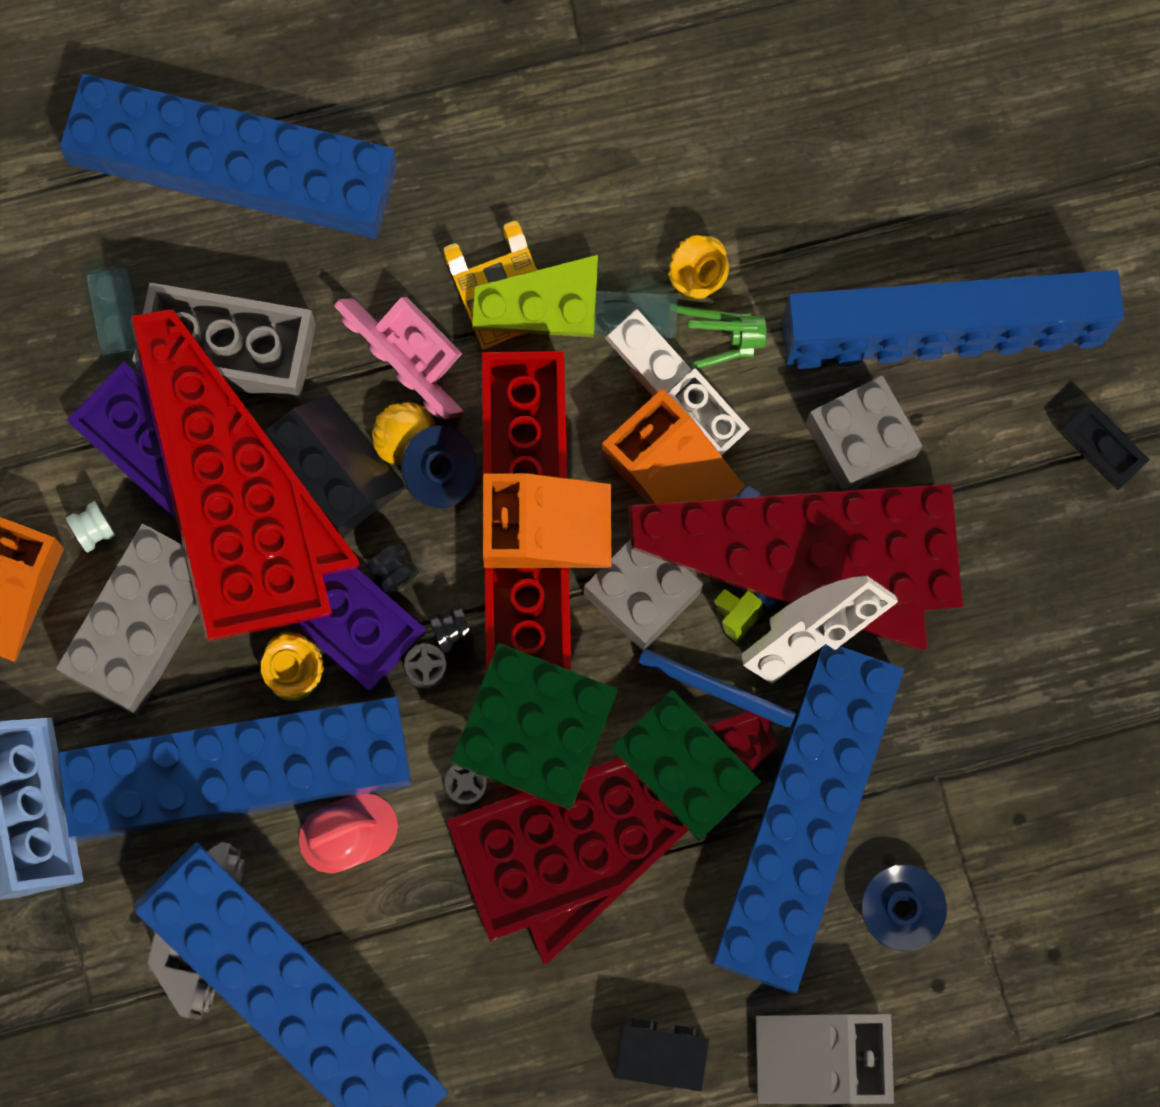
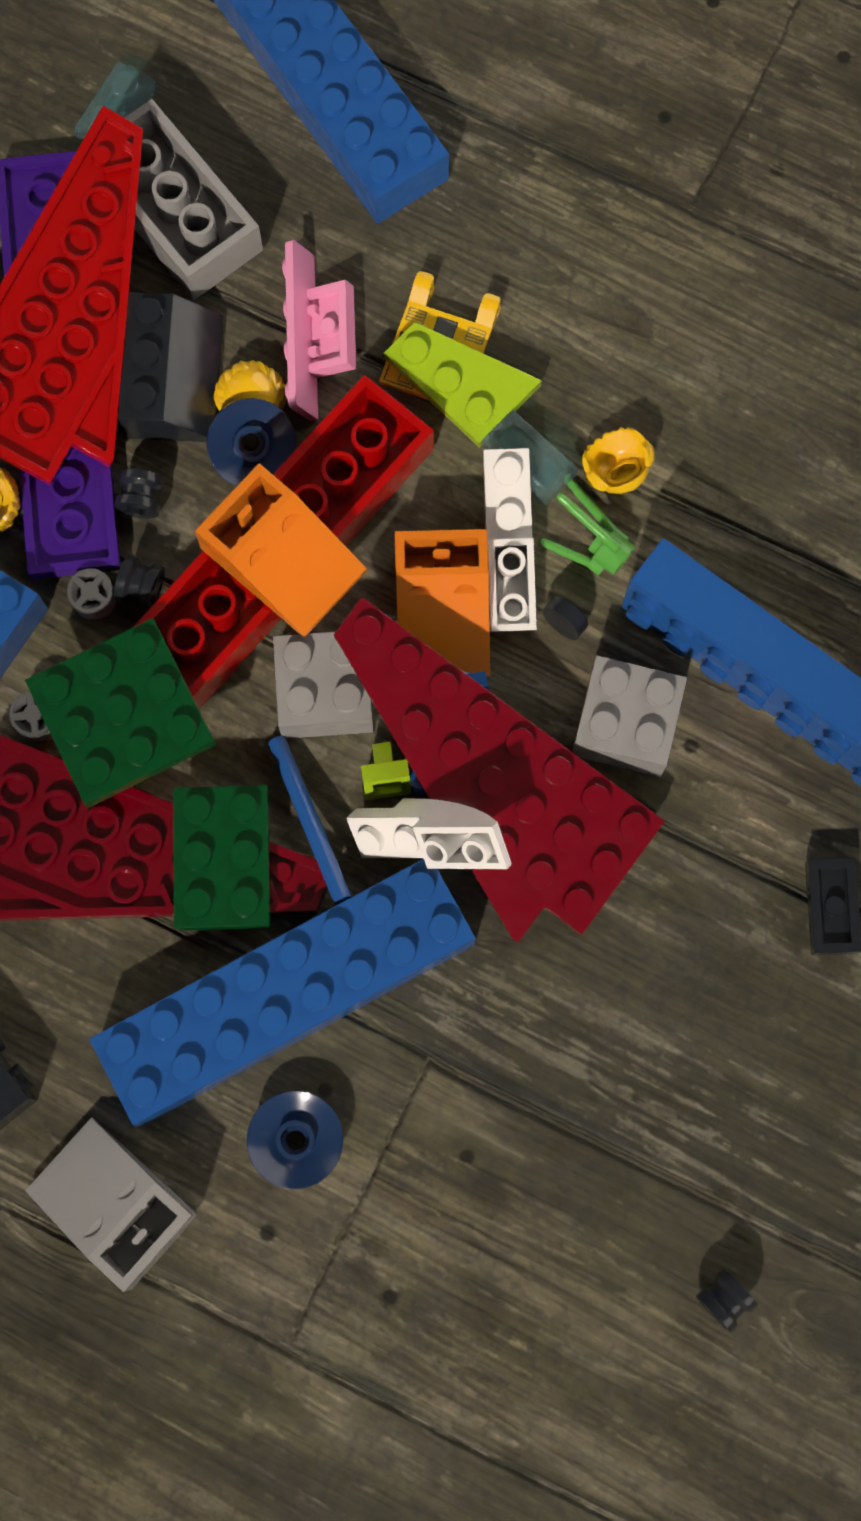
camera: 45 degrees right, 0 degrees up
none -> black tile [543,596,588,640]

